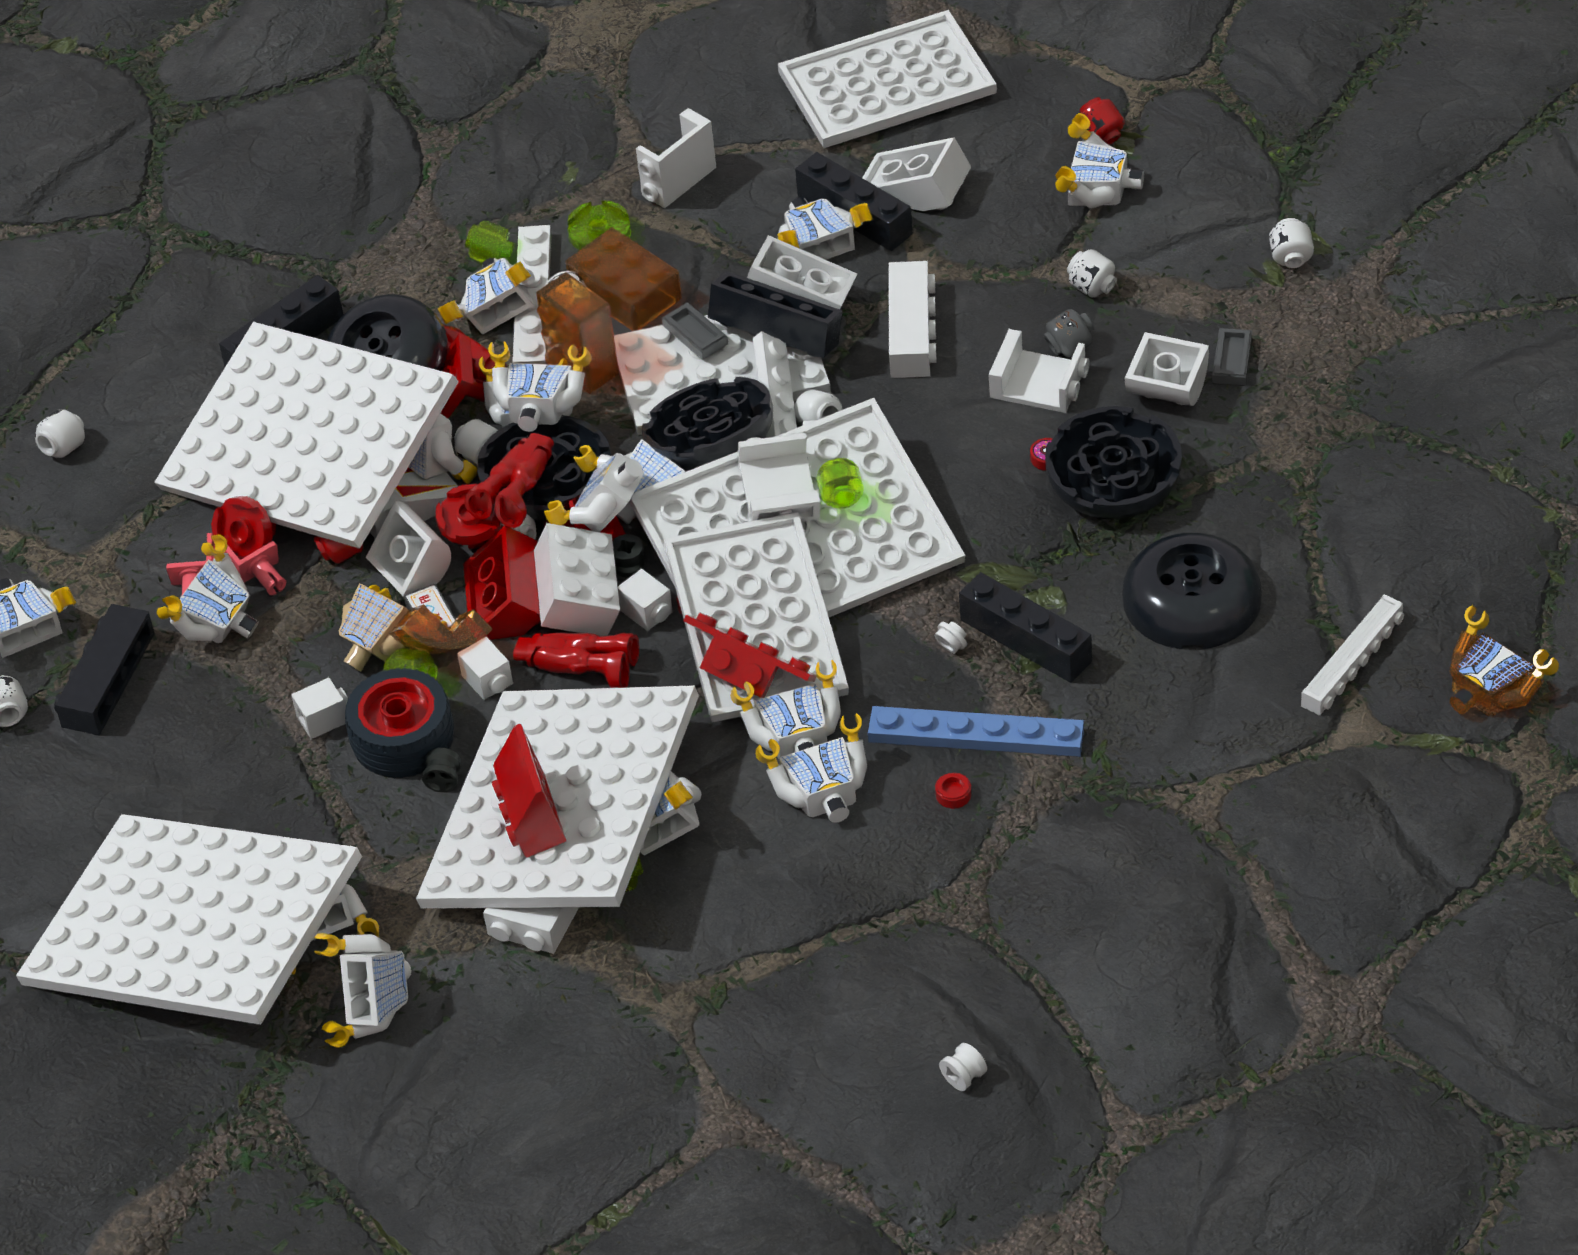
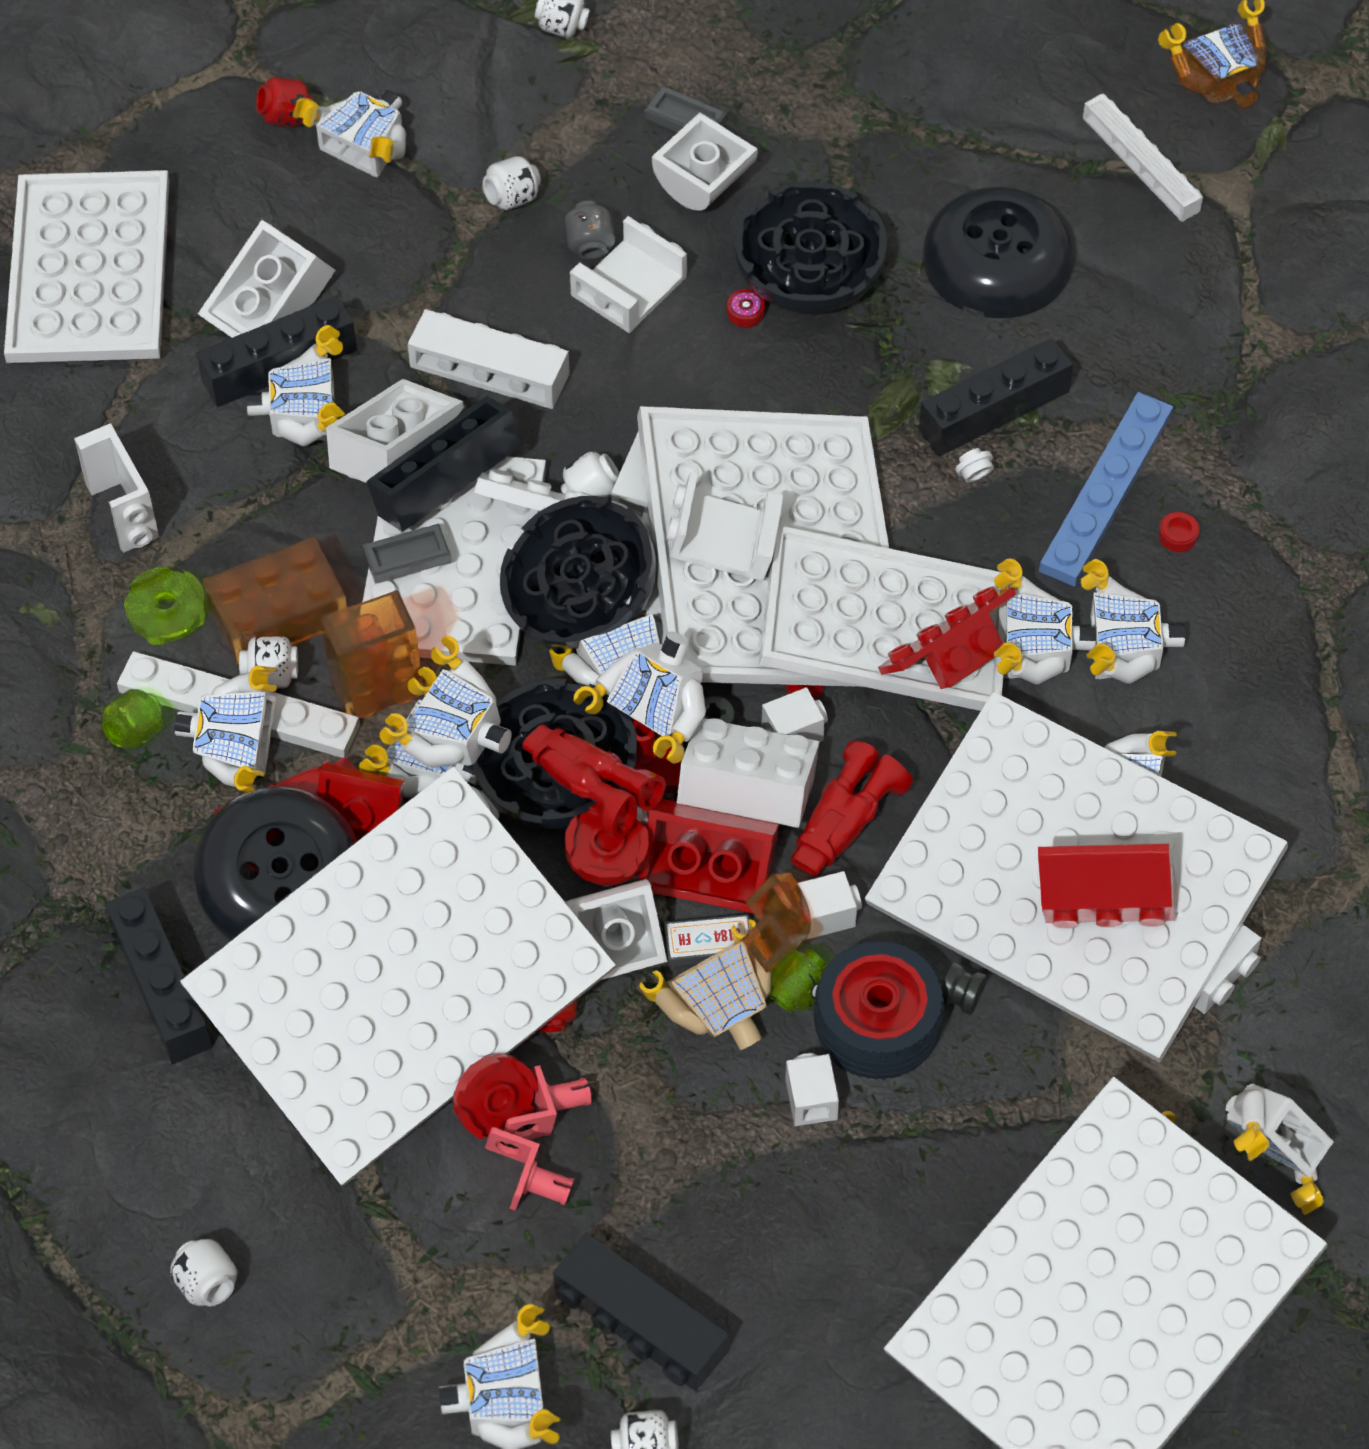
camera: 75 degrees left, 10 degrees up
torso [157,535,259,643] -> none
clear neon green head [816,458,864,509] -> none

